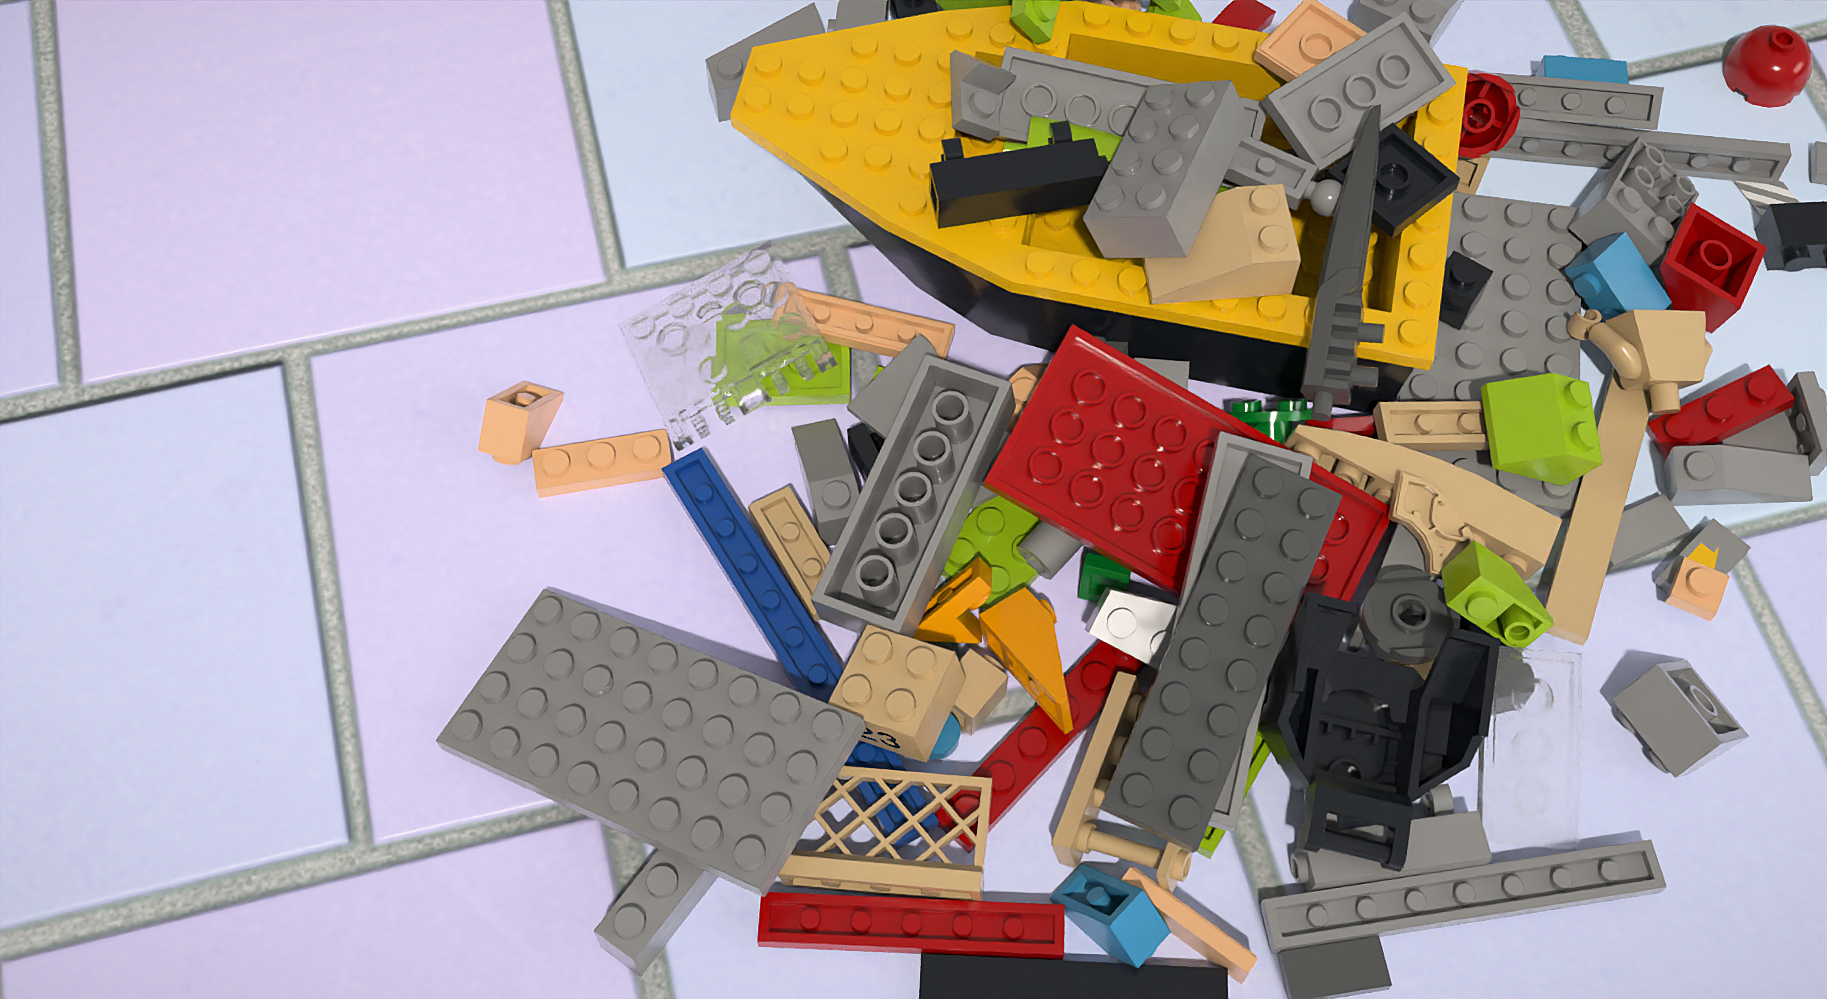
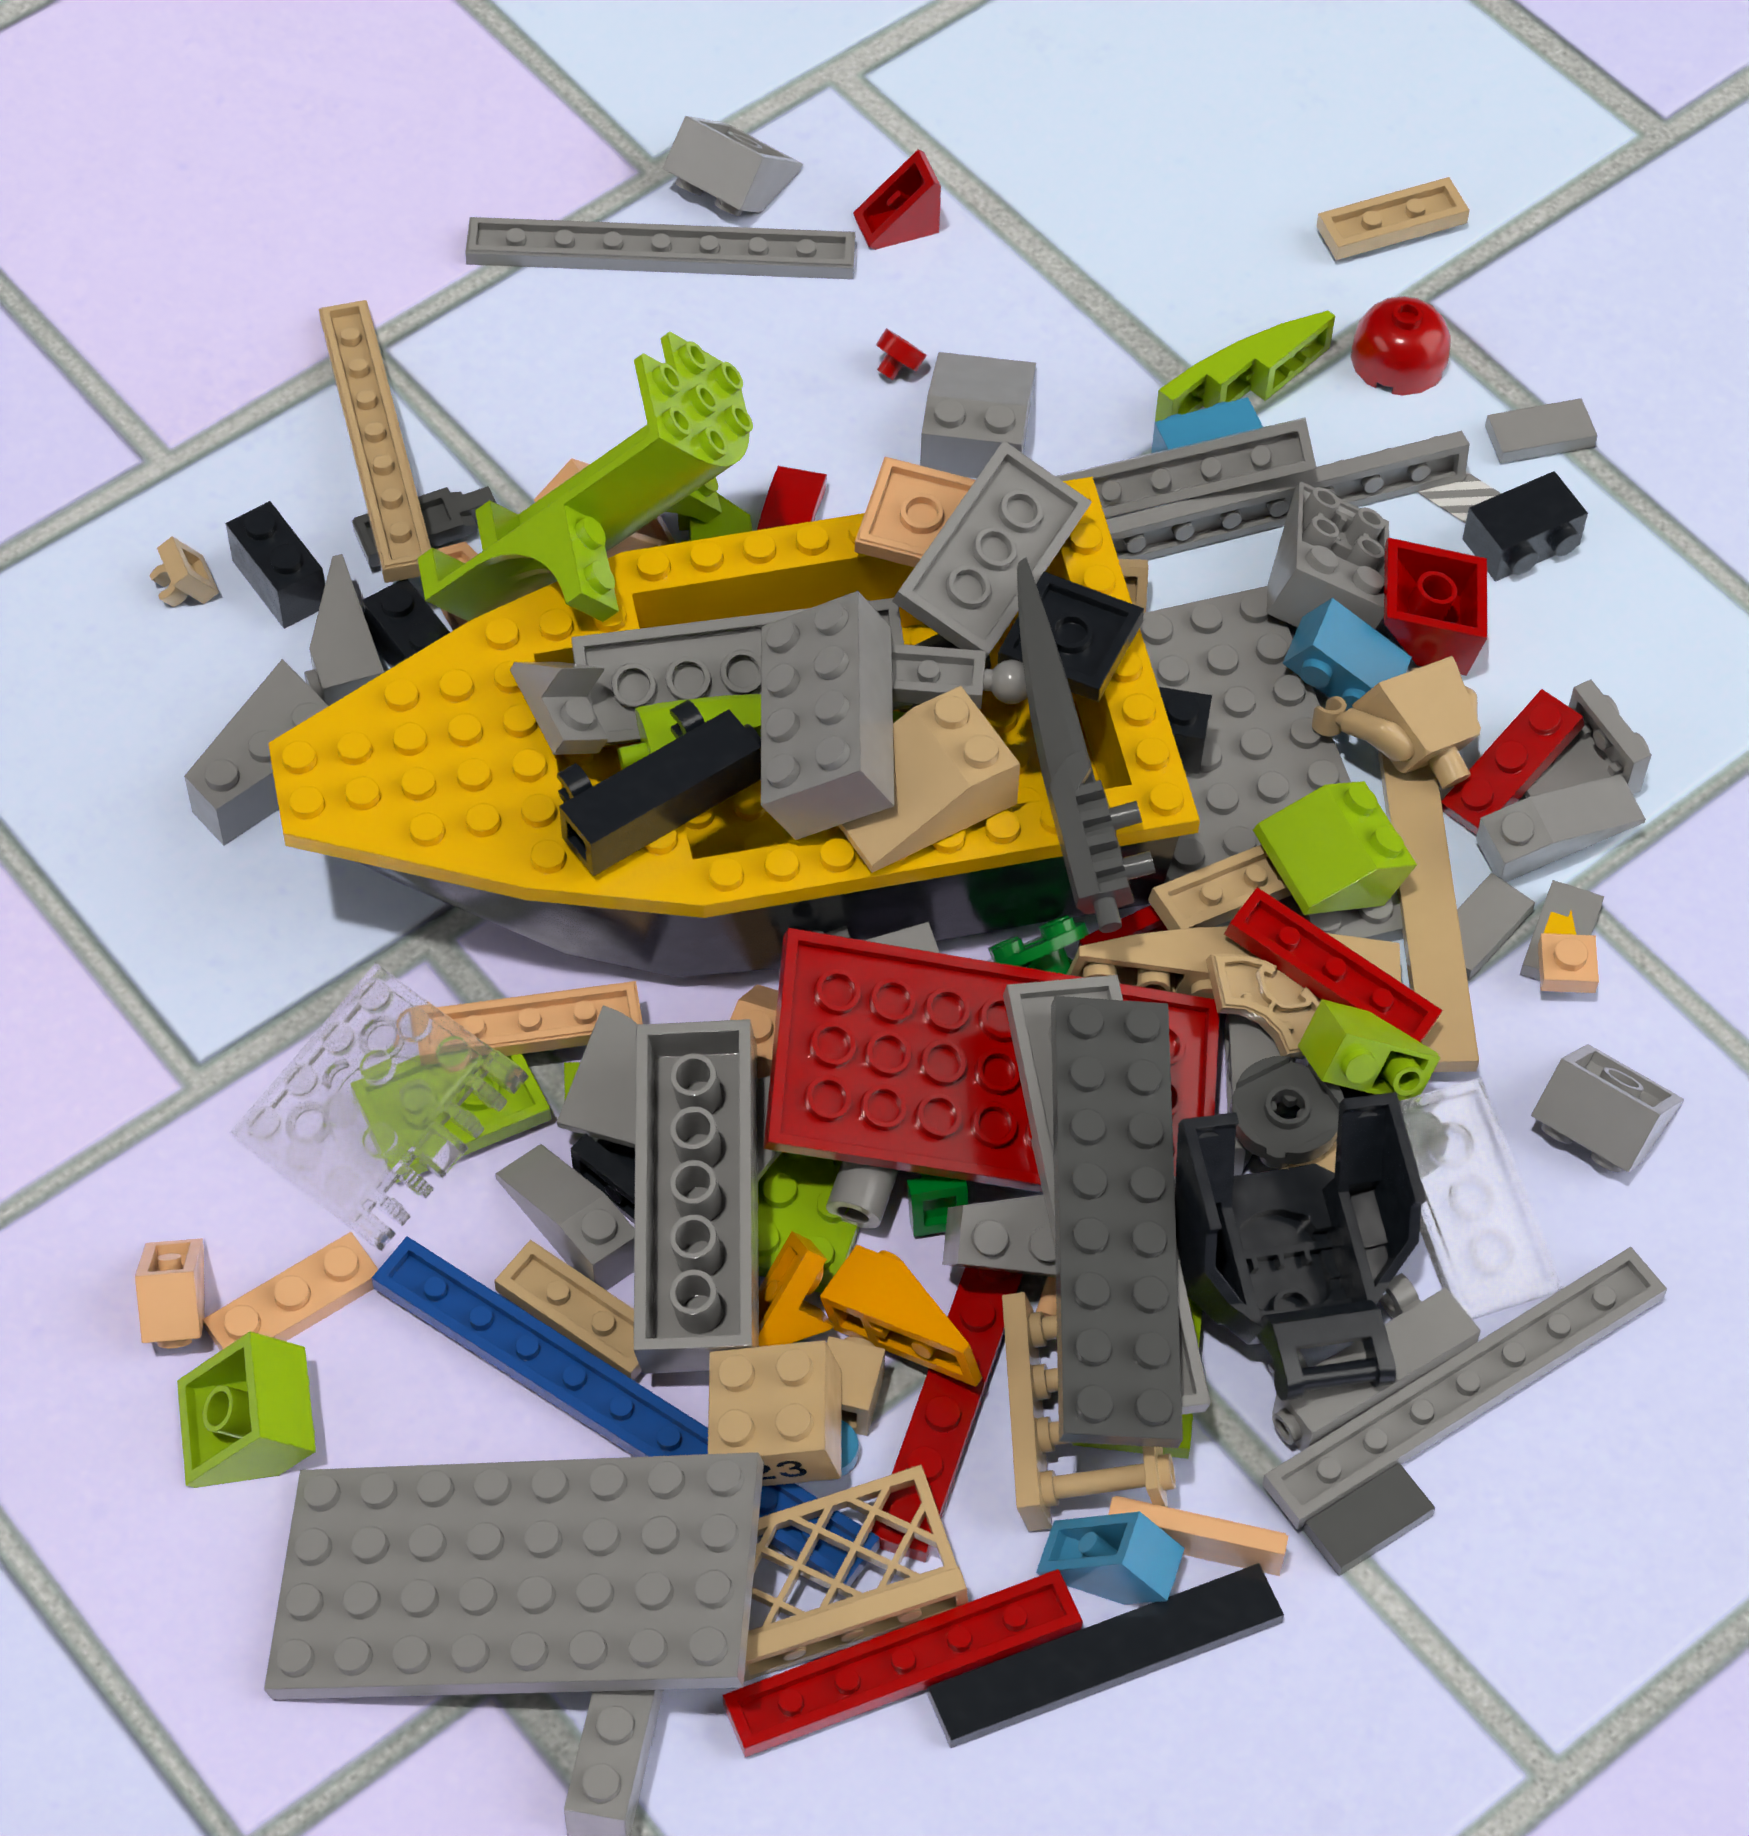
camera: 25 degrees left, 5 degrees down
red cylinder [1458,70,1520,159] -> none
none -> lime slope [177,1331,316,1488]
none -> lime slope [1155,310,1335,422]
none -> red plate [1224,887,1443,1042]

